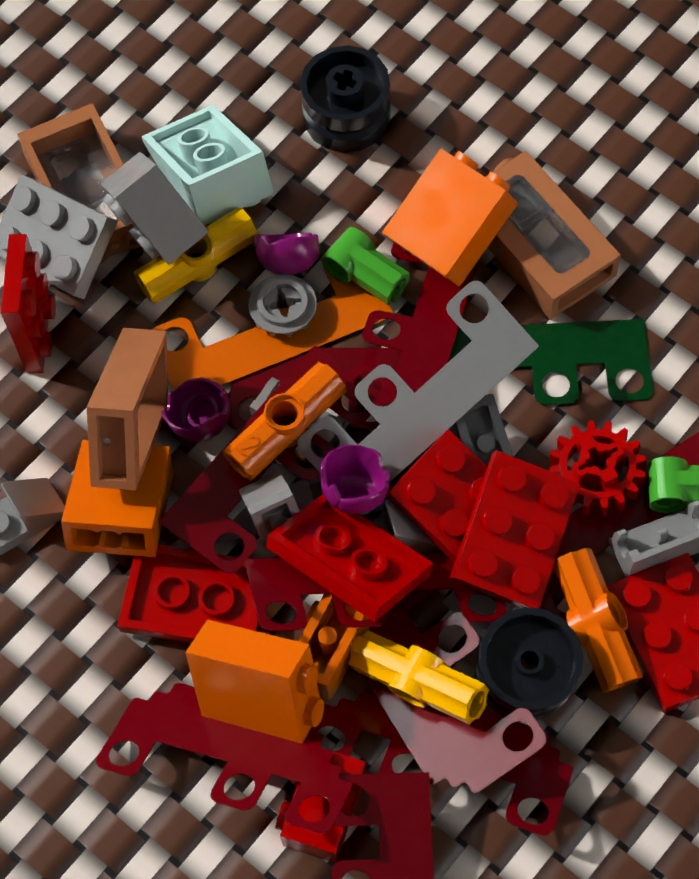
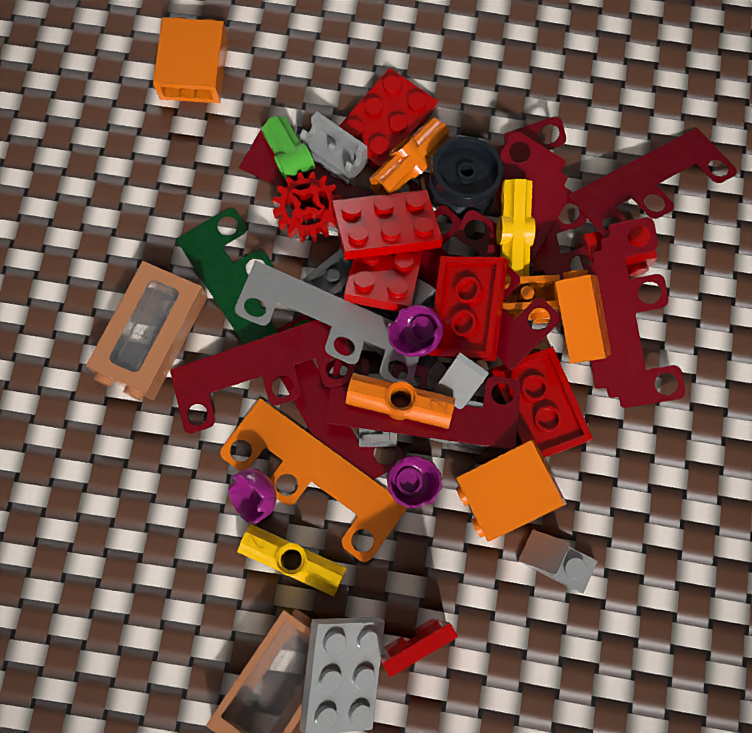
camera: 125 degrees left, 10 degrees up
nougat piece [86,328,168,490] -> none
light grey brick [100,152,209,265] -> none
light aqua slope [141,105,274,226] -> none
light grey gear [249,275,317,338] -> none
black wheel [300,45,391,153] -> none
bright green piece [321,227,410,305] -> none
orange brick [382,148,518,287] -> none

